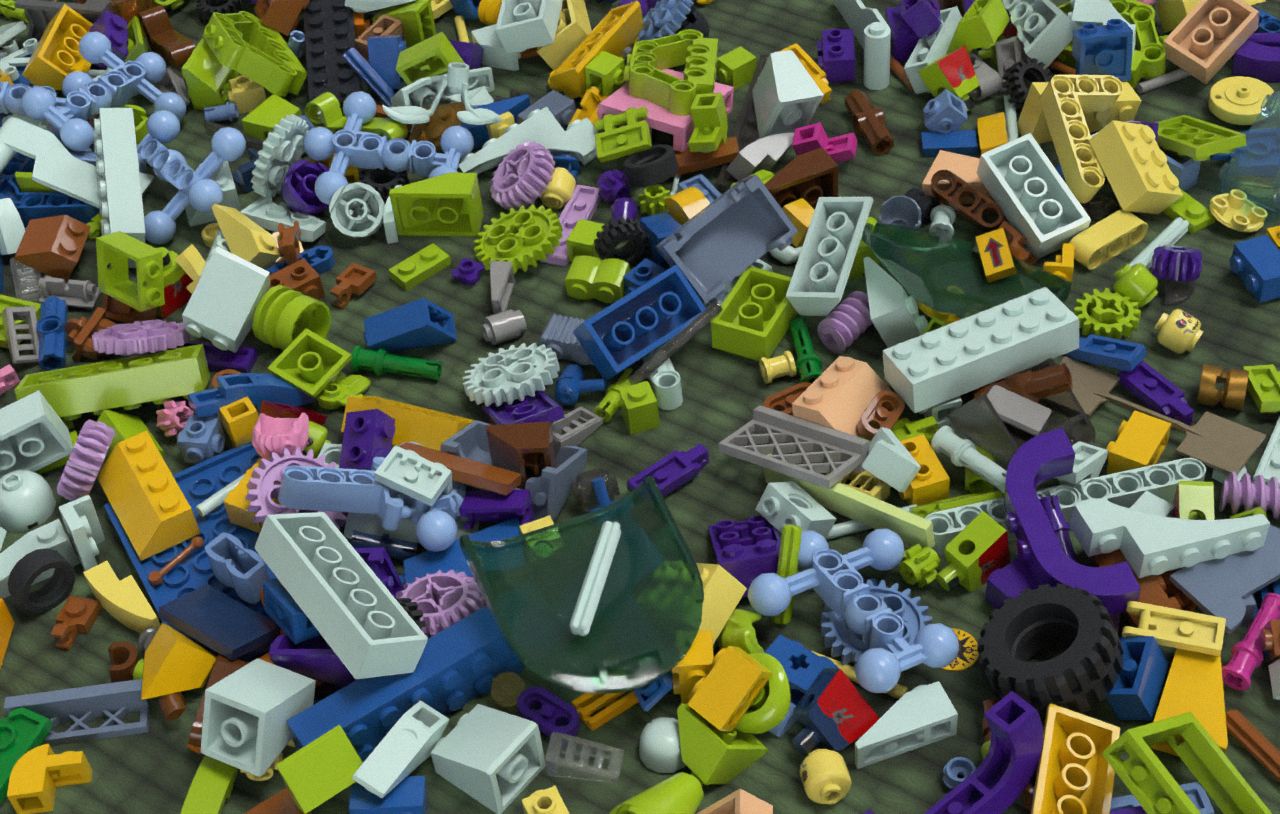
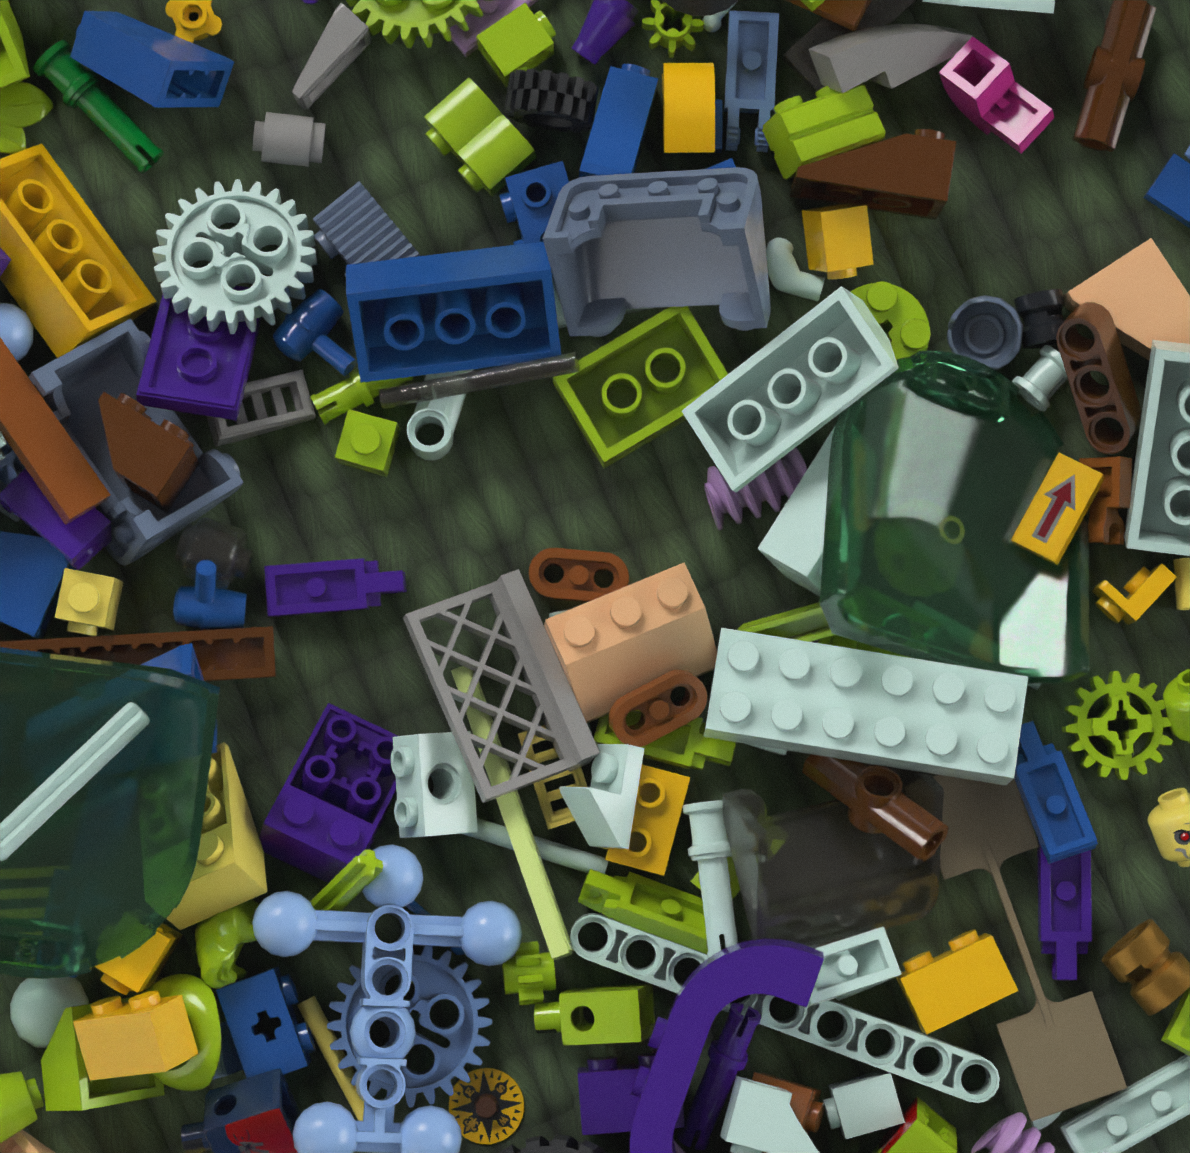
camera: 25 degrees right, 40 degrees up
light yellow bush [759,350,797,384] -> none
green pin [789,318,822,383] -> none
light grey slope [979,385,1051,436] -> none

